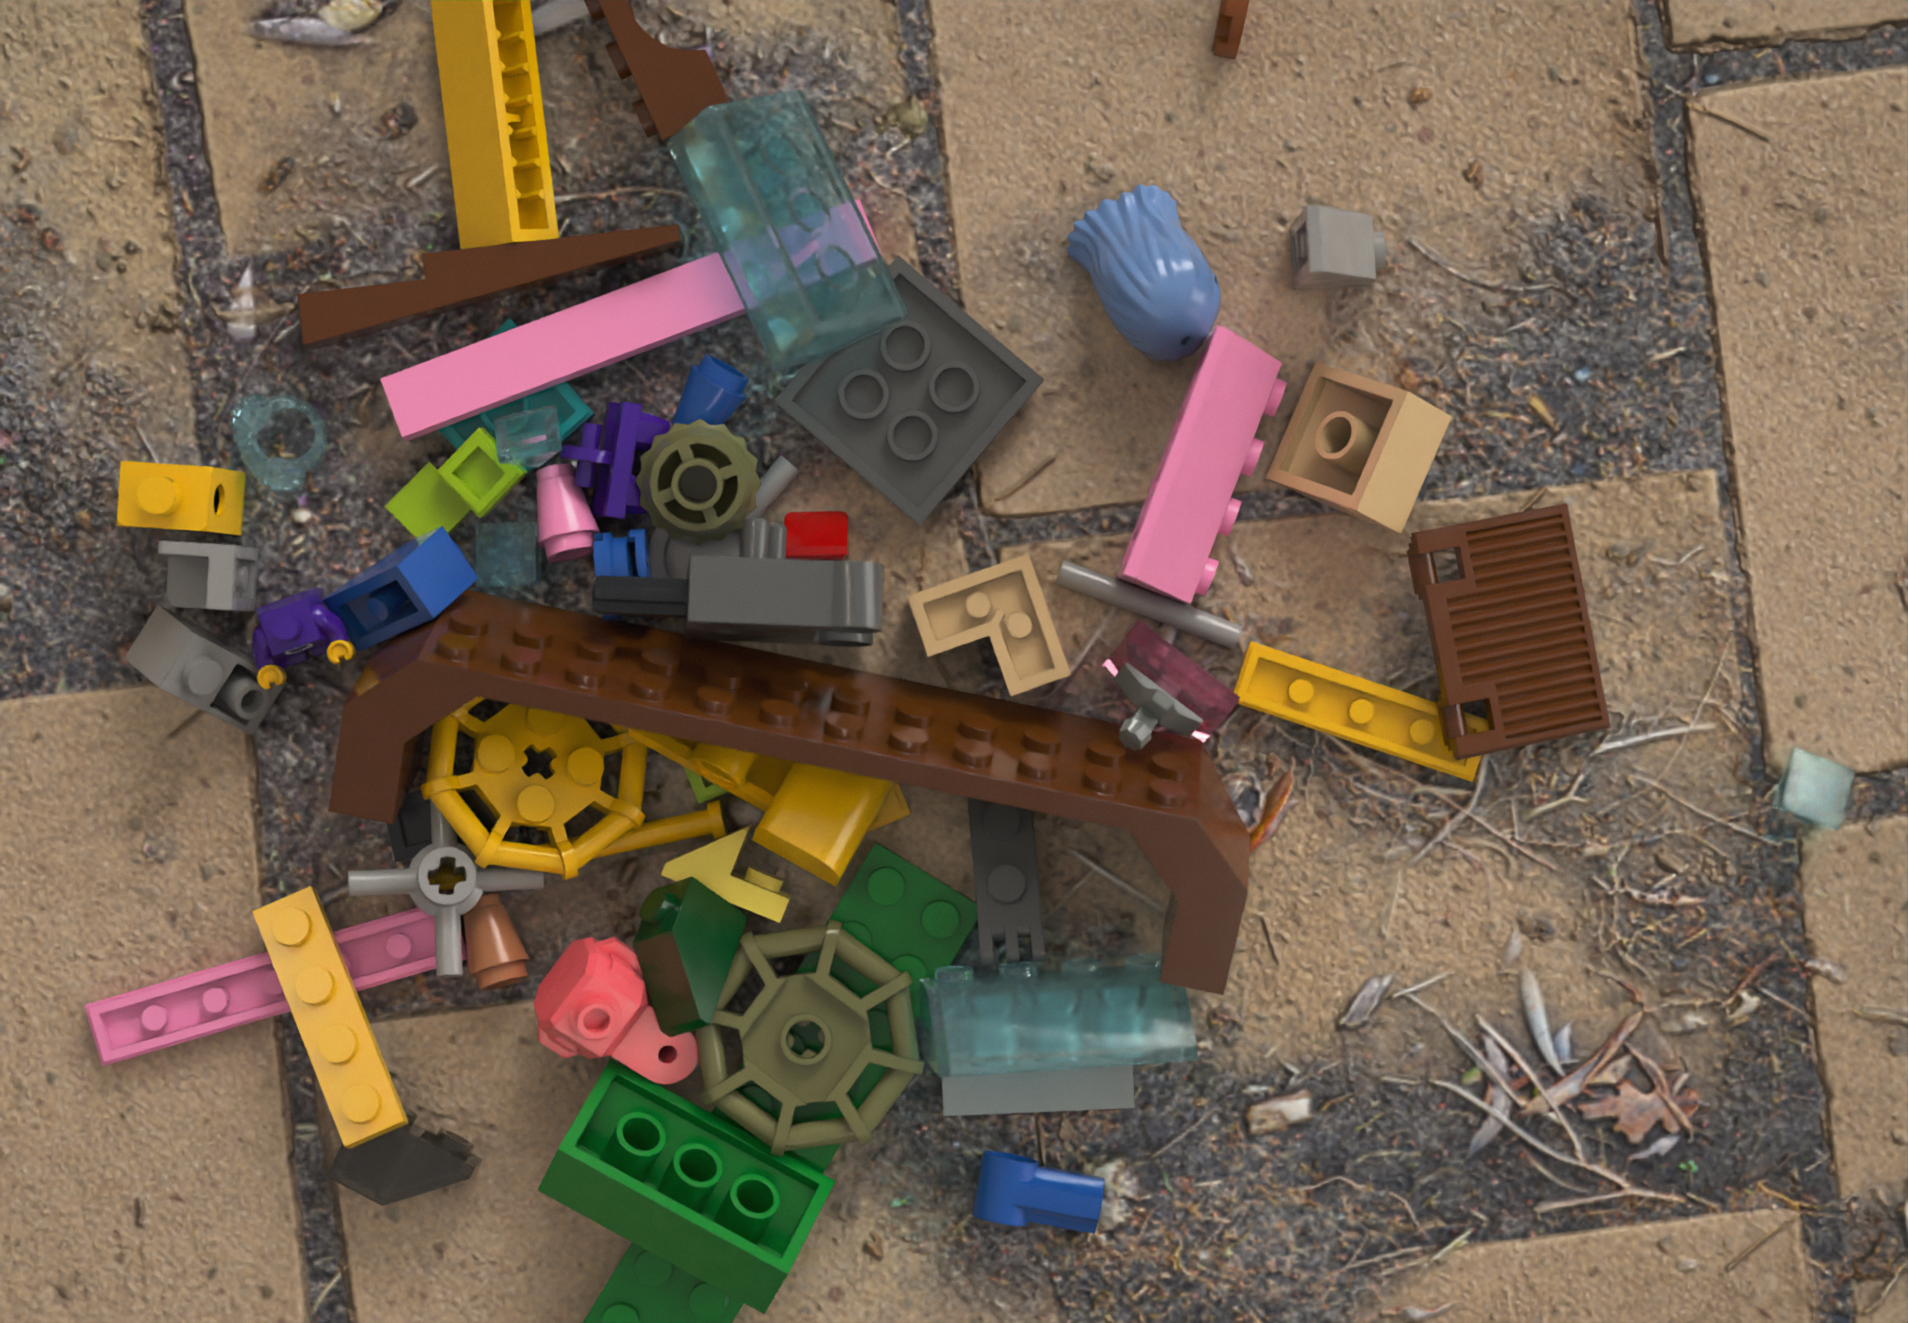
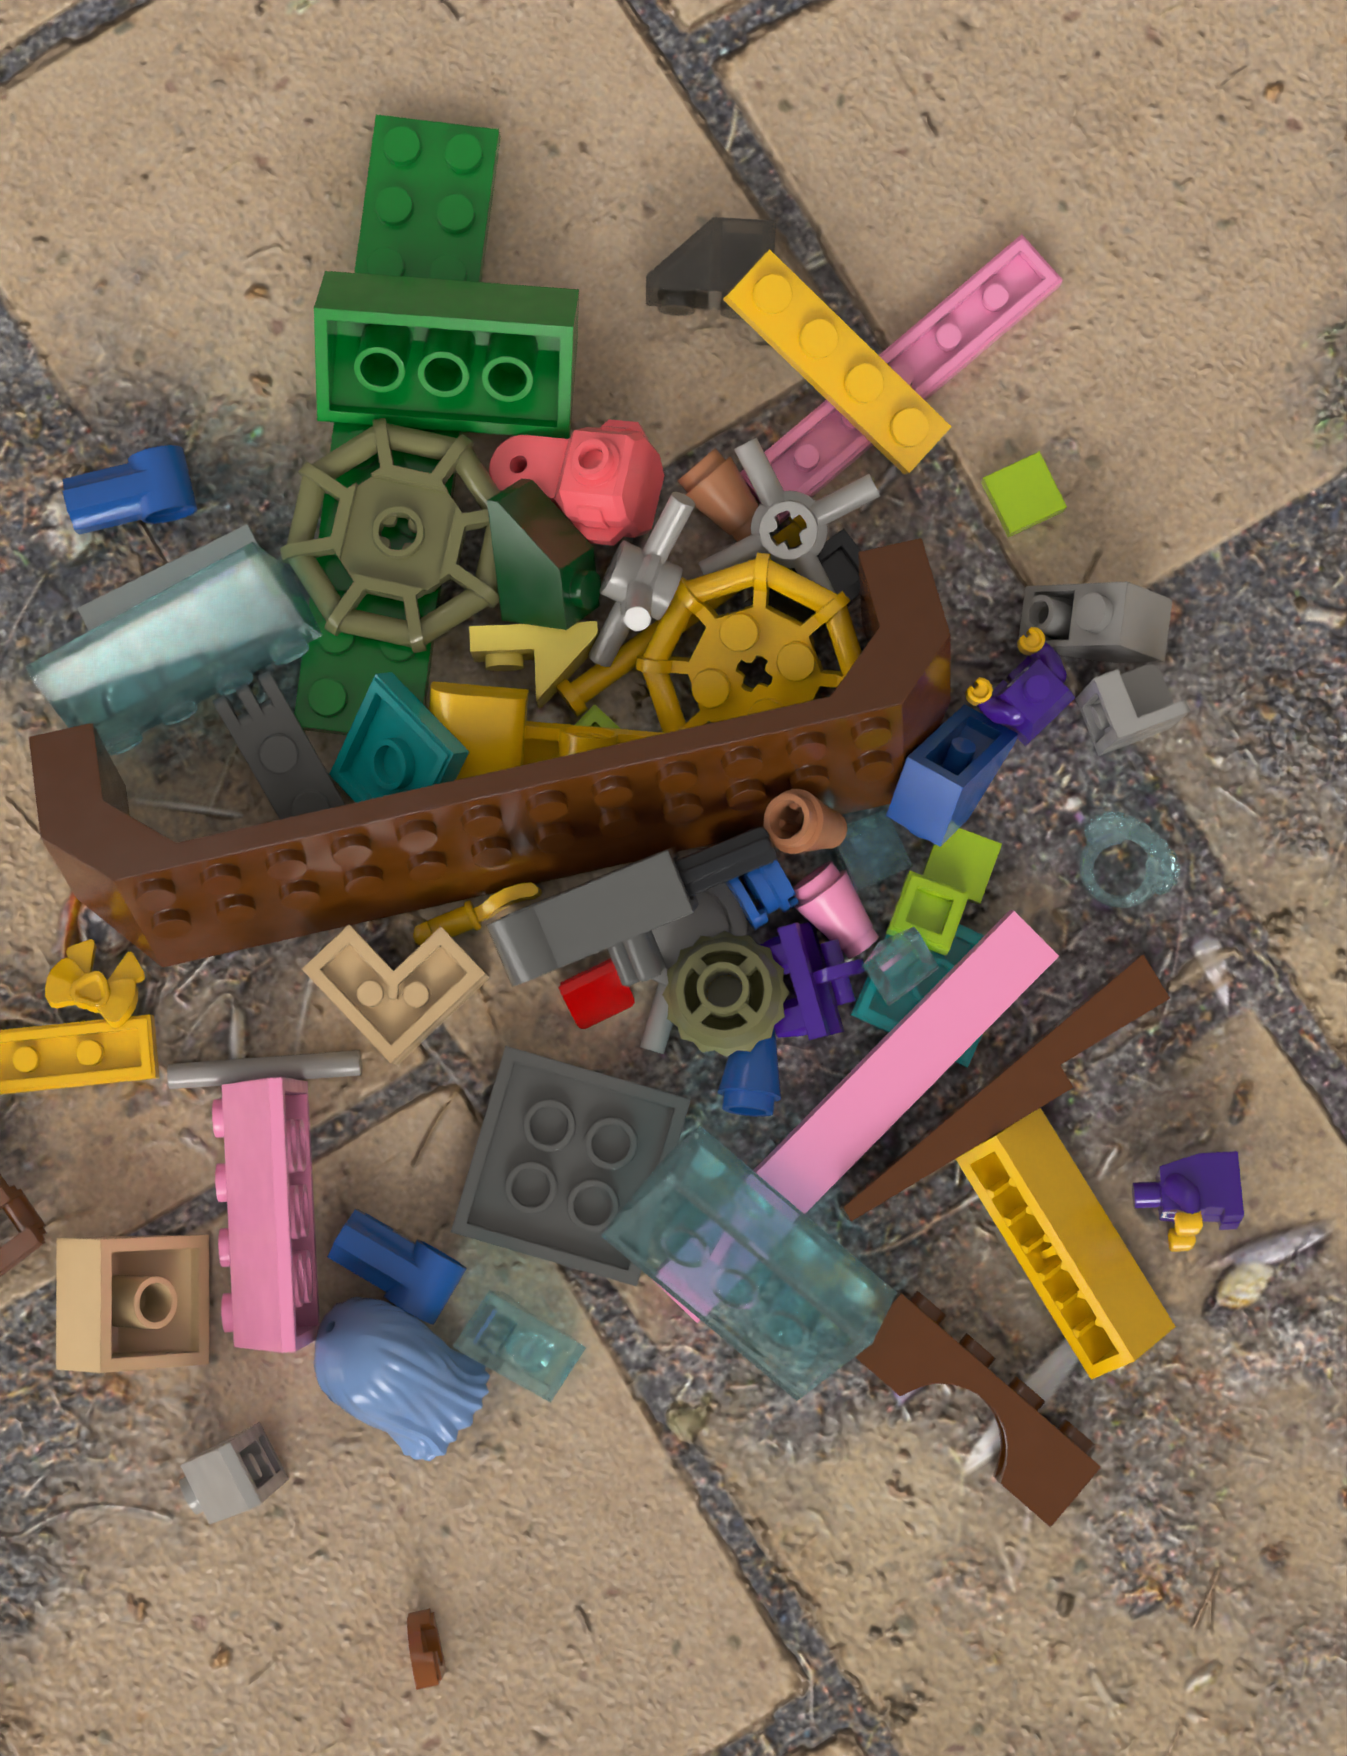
camera: 150 degrees right, 5 degrees down
yellow torso [117,461,246,536] -> none
clear pink piece [1102,620,1240,751] -> none
none -> yellow piece [45,939,145,1028]
none -> blue piece [327,1209,467,1325]
none -> teal tile [329,672,469,803]
none -> yellow piece [413,882,542,946]
none -> clear light blue slope [453,1290,586,1403]
none -> light grey bar [588,492,695,667]
none -> nougat cone [764,789,847,854]
none -> lime tile [981,451,1067,538]
none -> dark purple piece [1132,1151,1244,1252]

